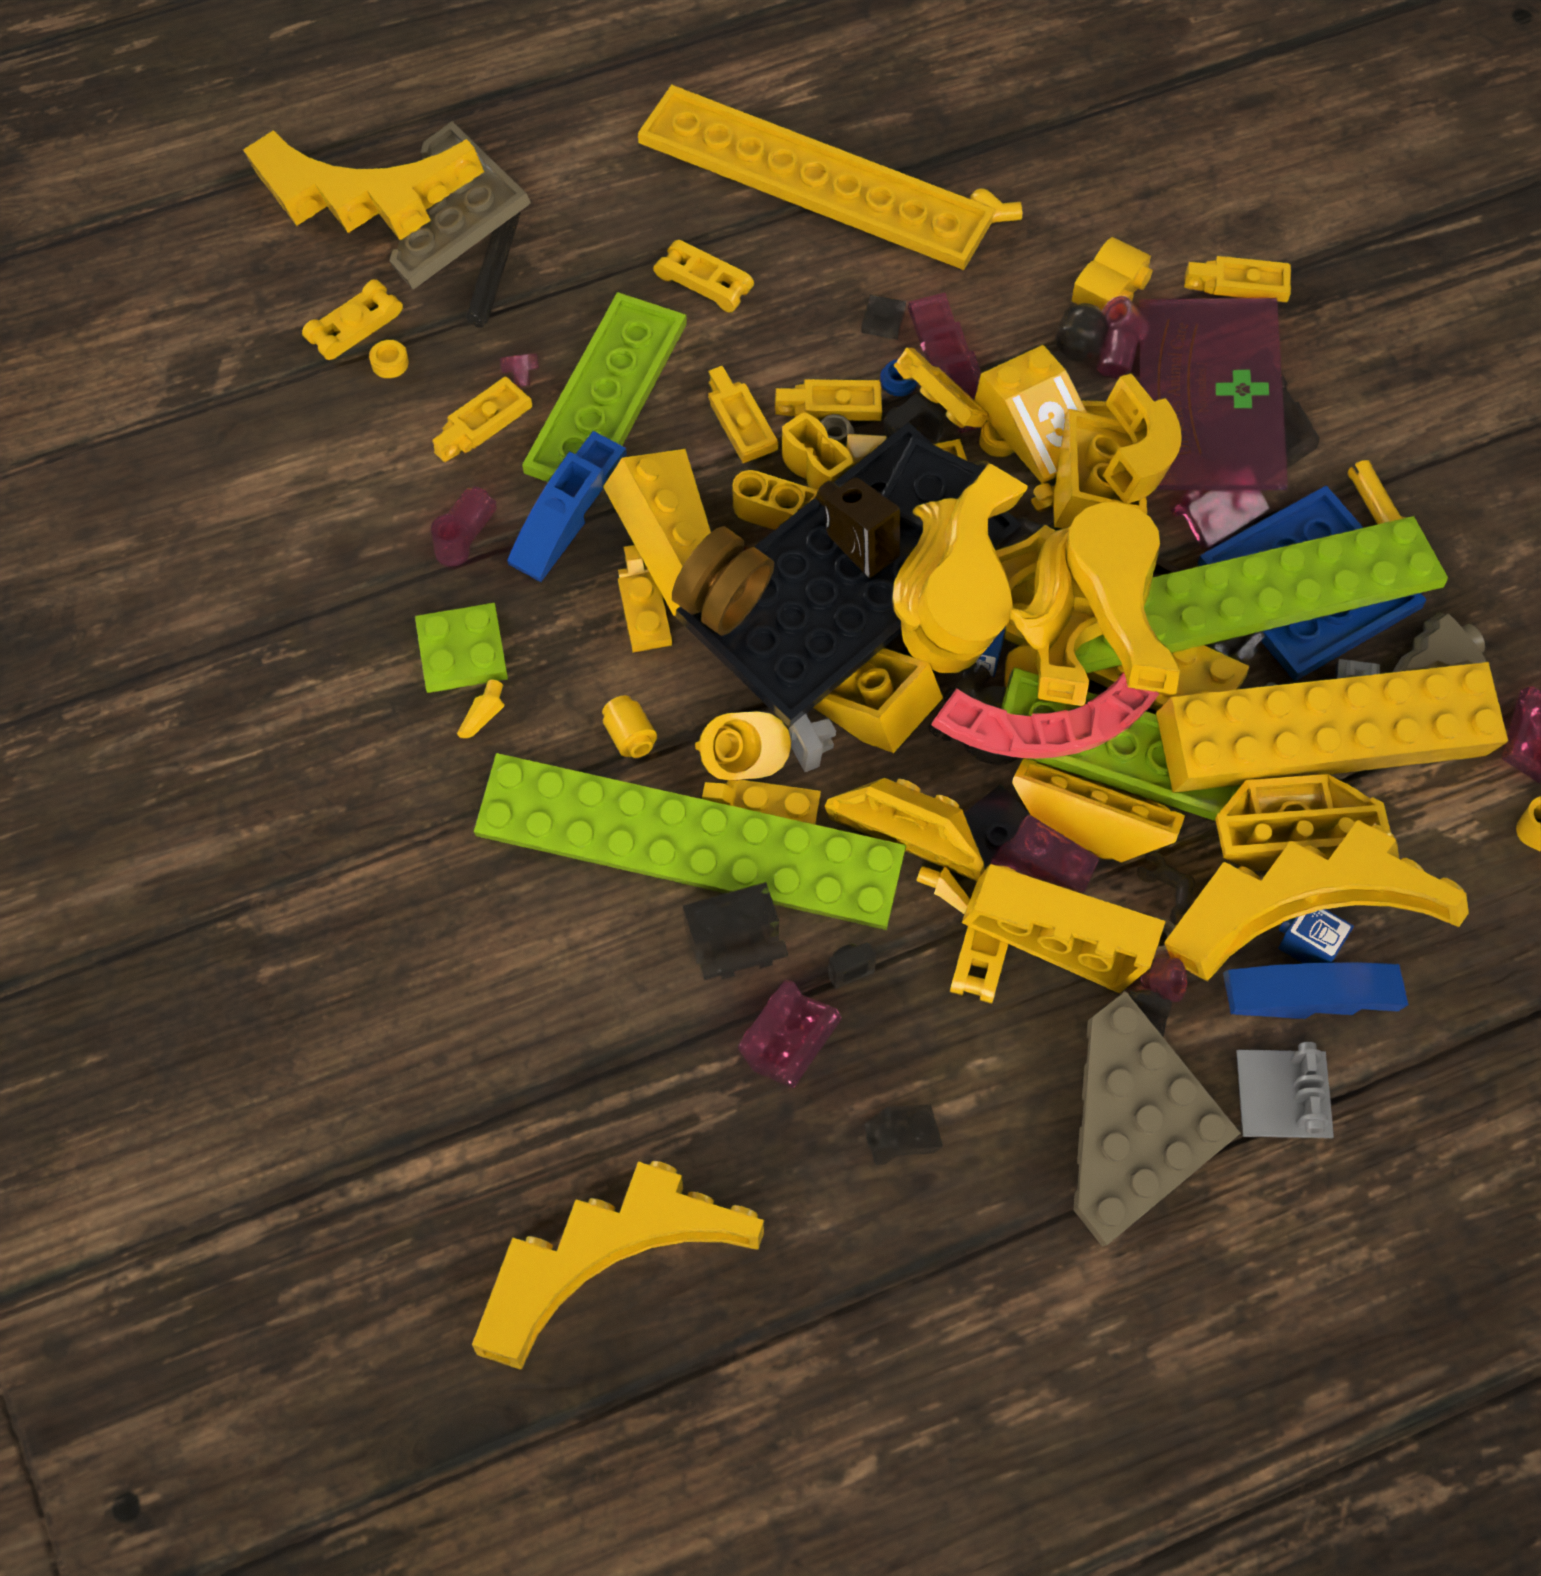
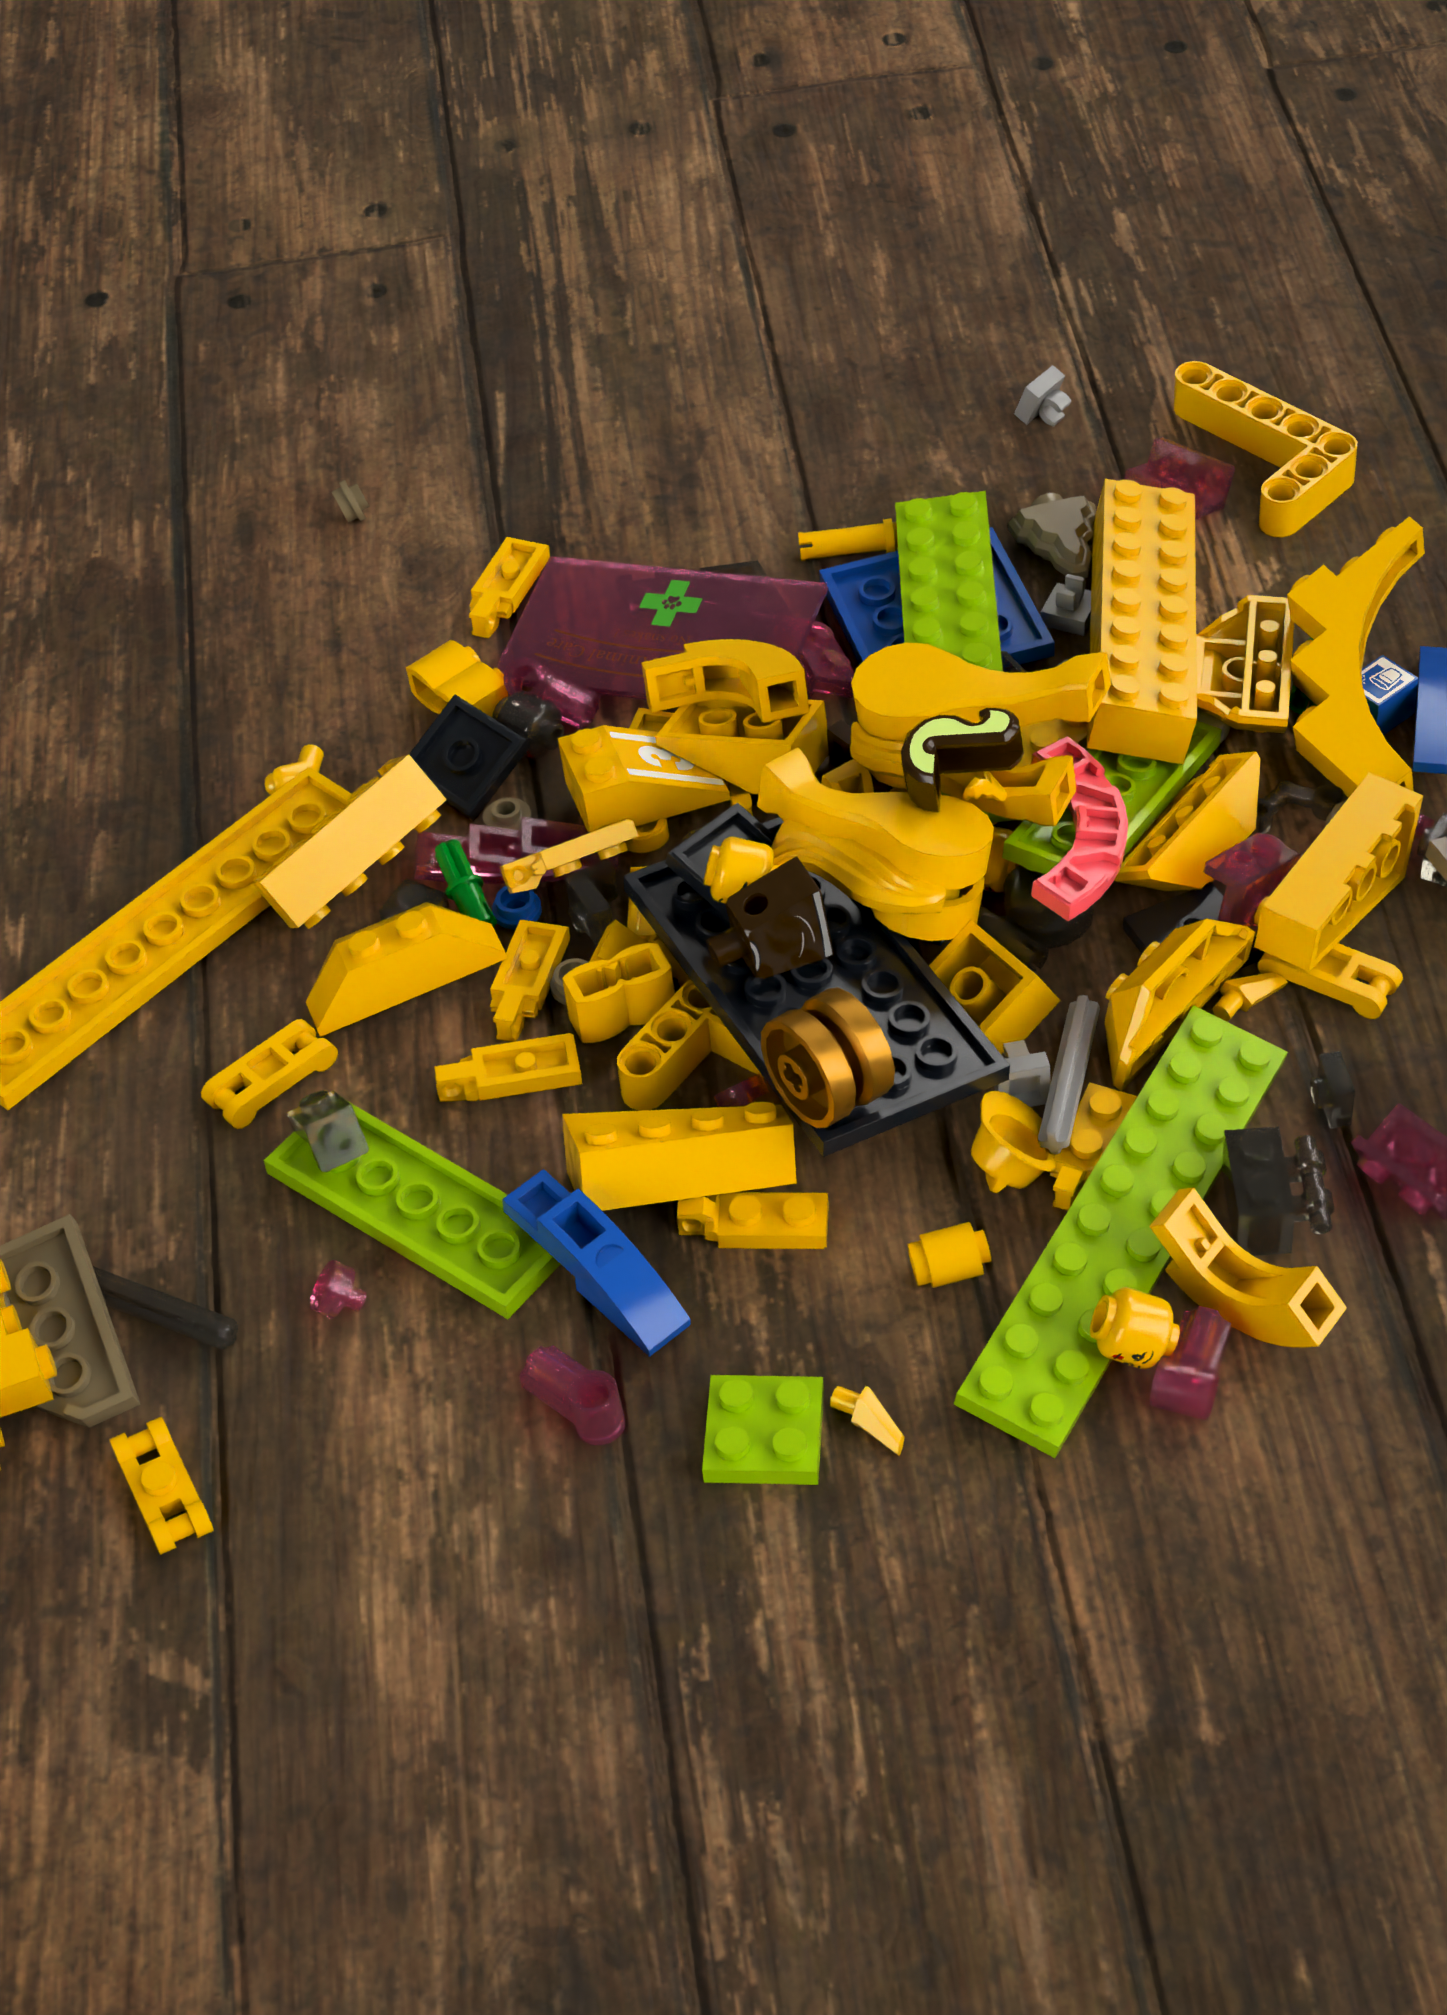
camera: 70 degrees left, 15 degrees down
yellow tile [369,340,409,378] -> none
yellow hinge [432,377,532,463] -> none
none -> yellow wedge [252,754,447,929]
none -> clear smoke bracket [286,1090,369,1172]
none -> yellow wedge [306,902,508,1037]
none -> dark tan plate [332,480,370,523]
none -> black plate [409,694,531,822]
none -> green axle [435,839,497,927]
none -> dark tan plate [483,797,532,842]
none -> yellow head [703,837,779,903]
none -> dark brown animal [901,708,1024,812]
none -> light grey axle [1038,995,1100,1154]
none -> yellow head [1090,1287,1180,1369]
none -> yellow arch [1149,1187,1347,1348]
none -> clear pink piece [1150,1306,1231,1421]

